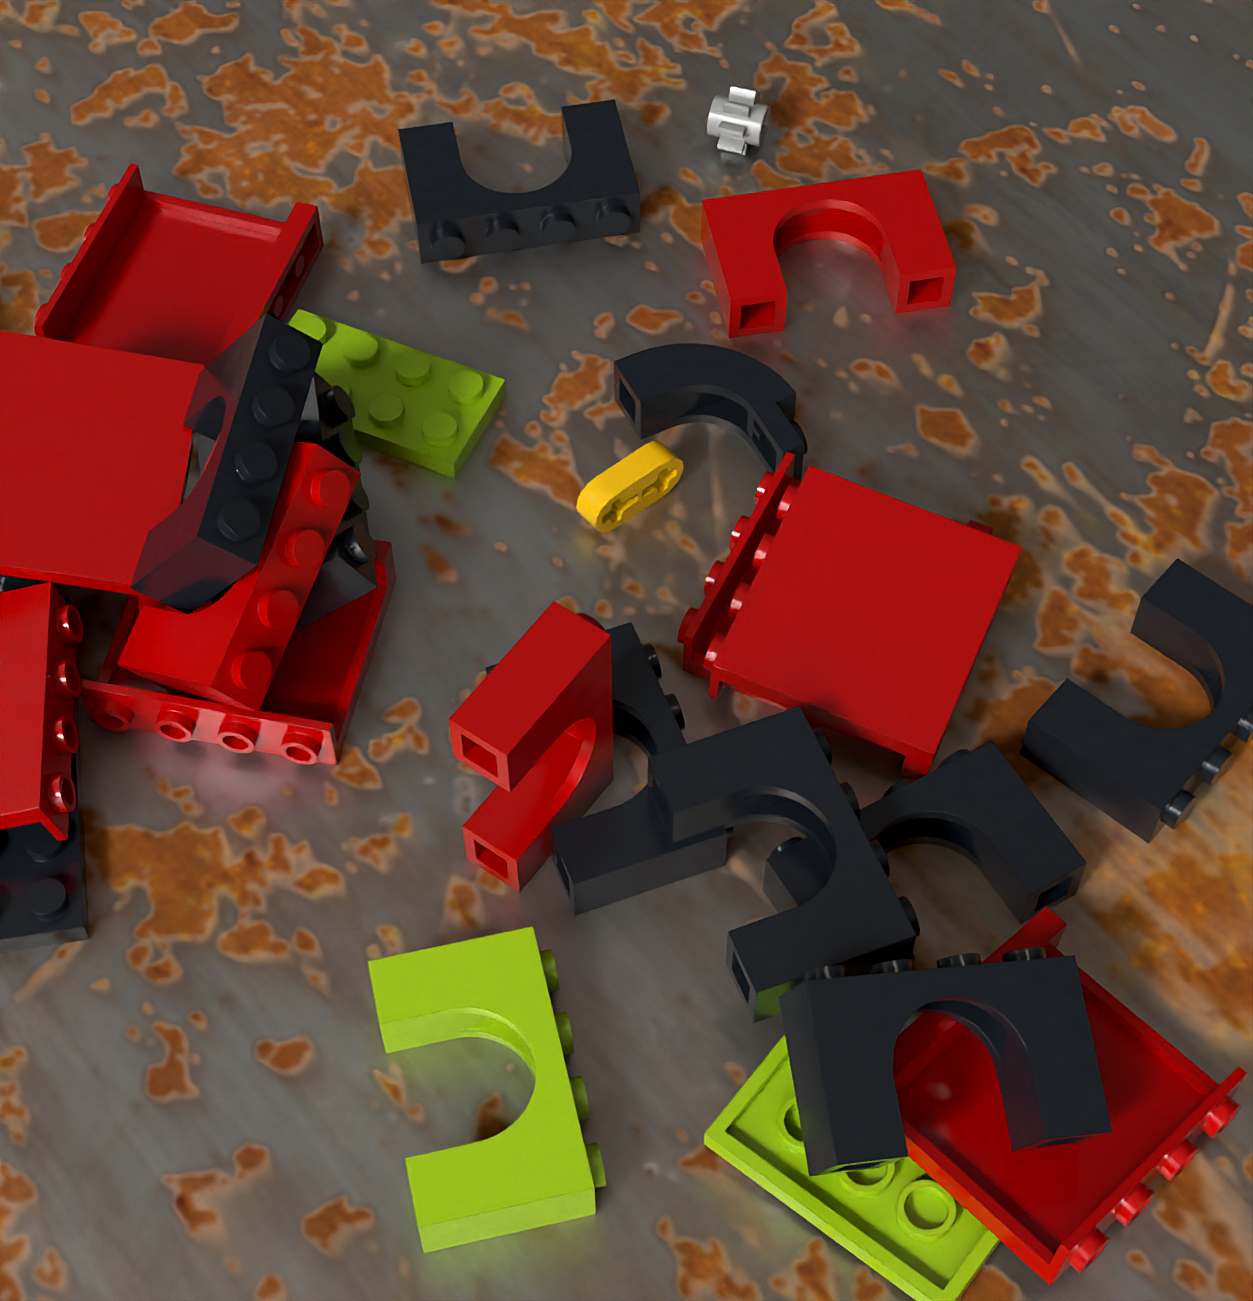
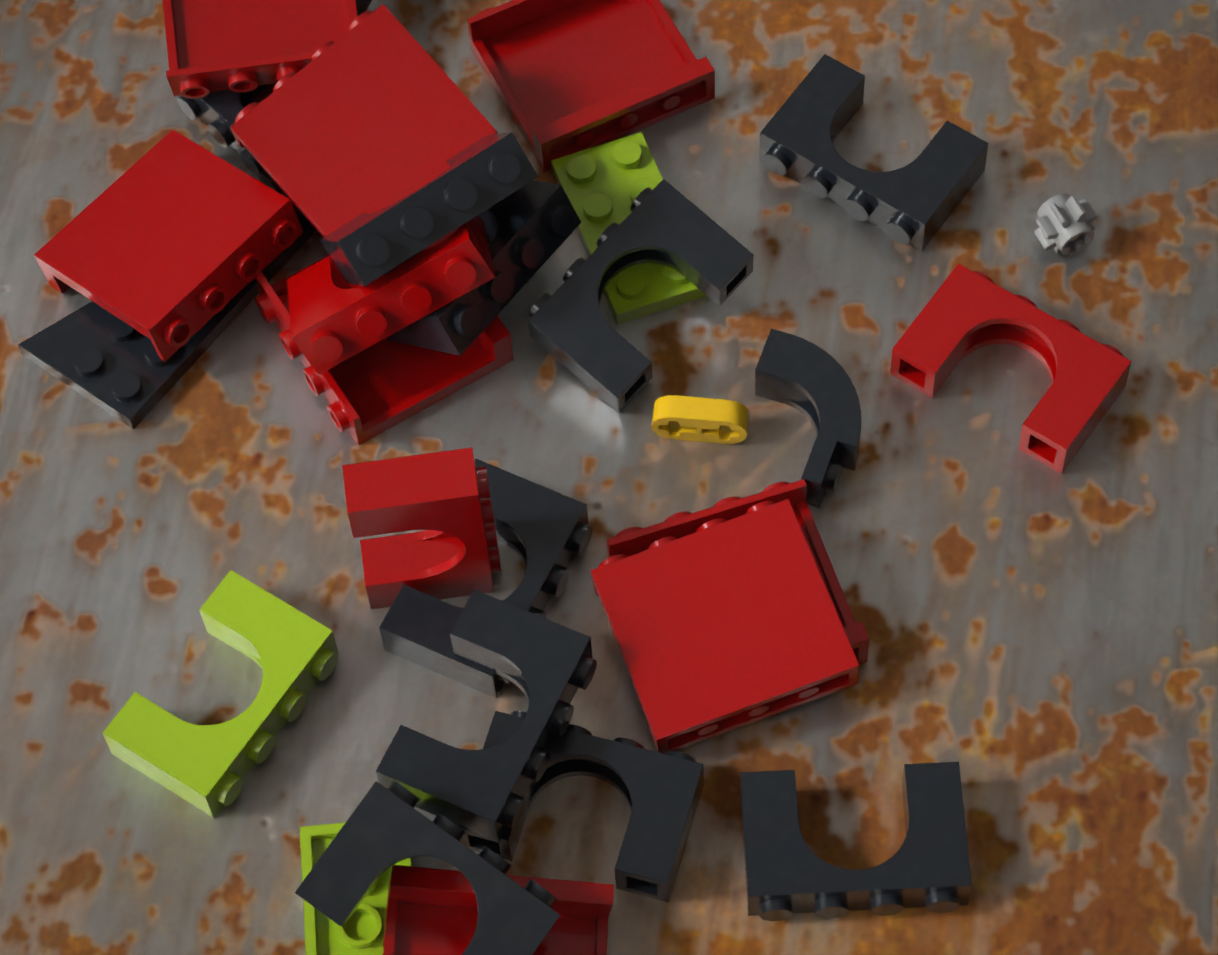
camera: 50 degrees right, 5 degrees up
none -> black arch [528,179,754,413]

